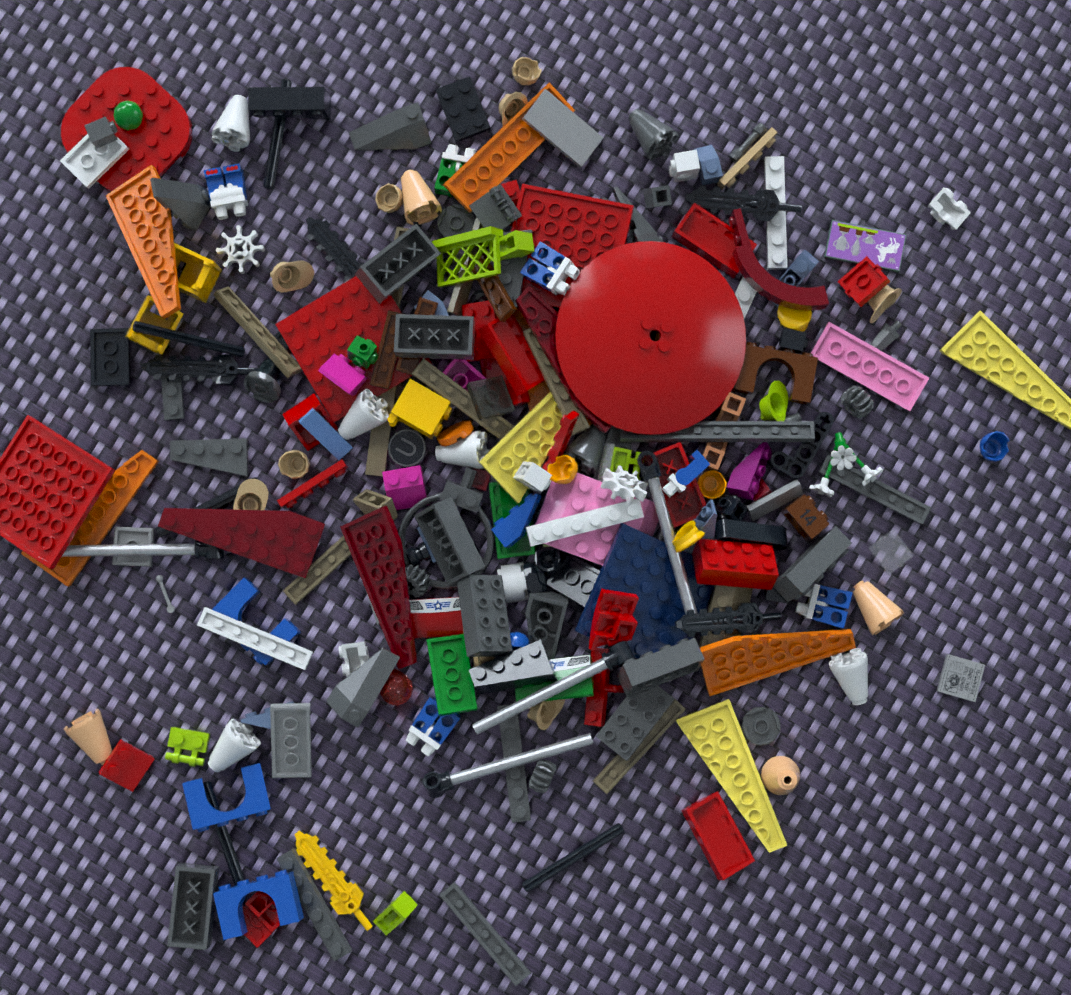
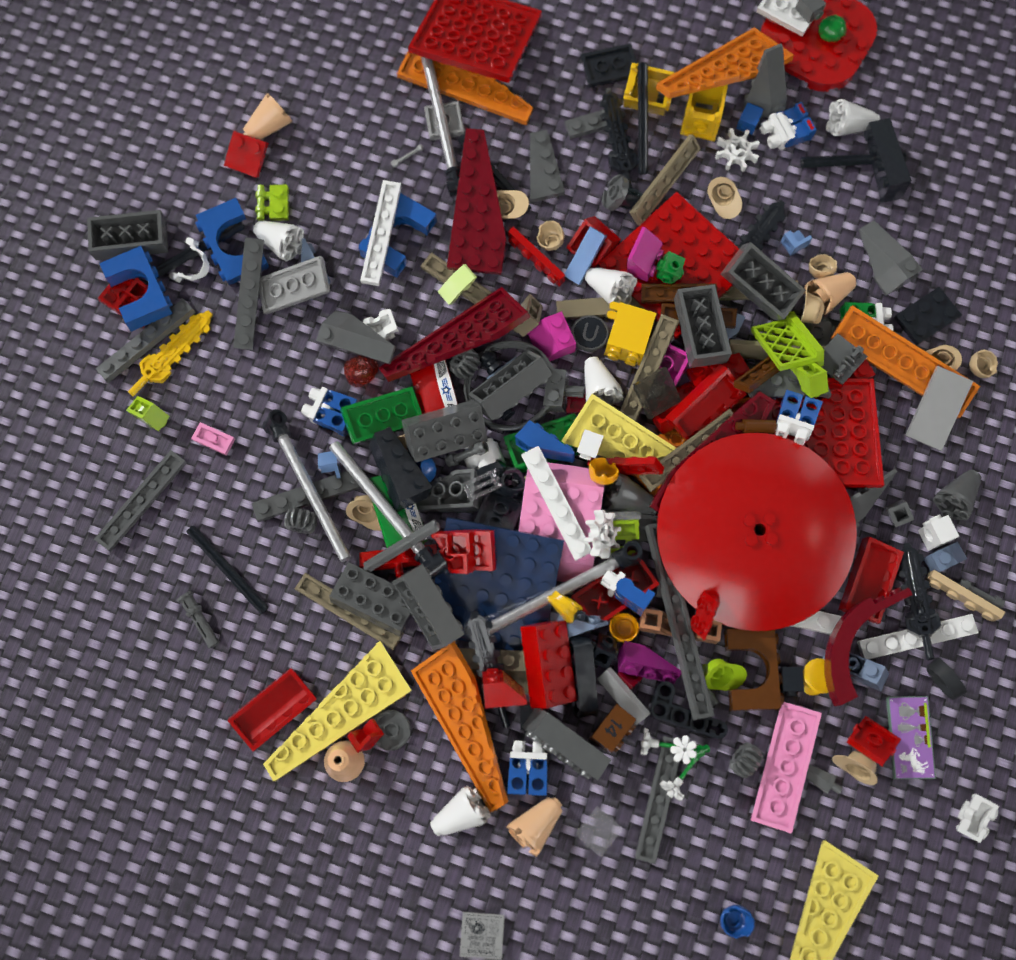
camera: 75 degrees right, 10 degrees down
orange tile [437,420,474,446] -> none
none -> white helmet [169,237,209,283]
none -> dark grey pin [177,591,220,649]
none -> bright pink plate [191,422,235,456]
none -> dark grey plate [233,237,264,351]
none -> medium blue panel [318,451,341,479]
none -> red panel [347,719,384,753]
none -> dark grey axle [363,520,440,572]
none -> yellowish green slope [438,264,477,305]
none -> dark grey bar [445,441,489,467]
none -> clear tile [462,469,503,501]
none -> red slope [482,668,527,708]
none -> red hinge [691,591,720,640]
none -> reddish brown cylinder [735,419,776,434]
none -> blue panel [736,103,764,135]
none -> medium blue panel [780,230,812,256]
none -> tan piece [801,282,824,324]
none -> black tyre [926,657,967,700]

